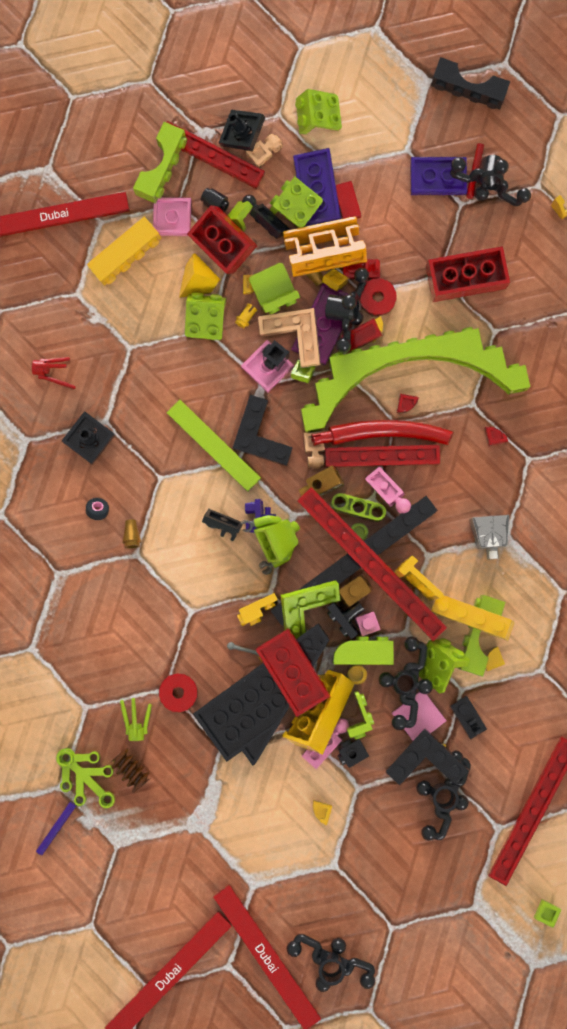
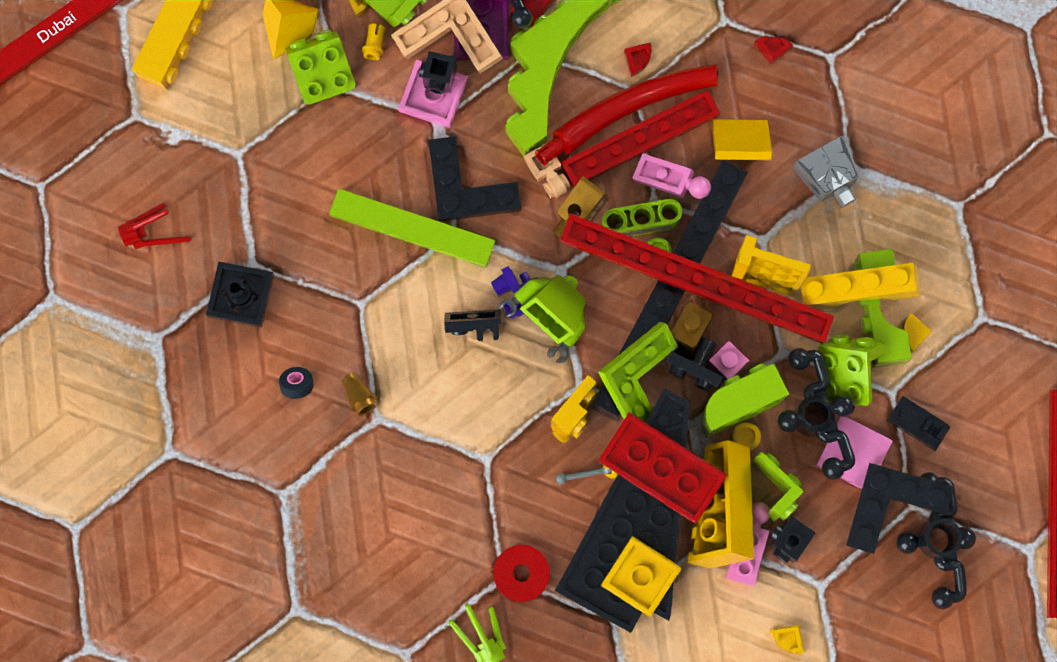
camera: 25 degrees left, 5 degrees down
lime plate [291,360,315,383] -> none
none -> yellow plate [601,536,682,617]
none -> yellow tile [712,119,772,160]

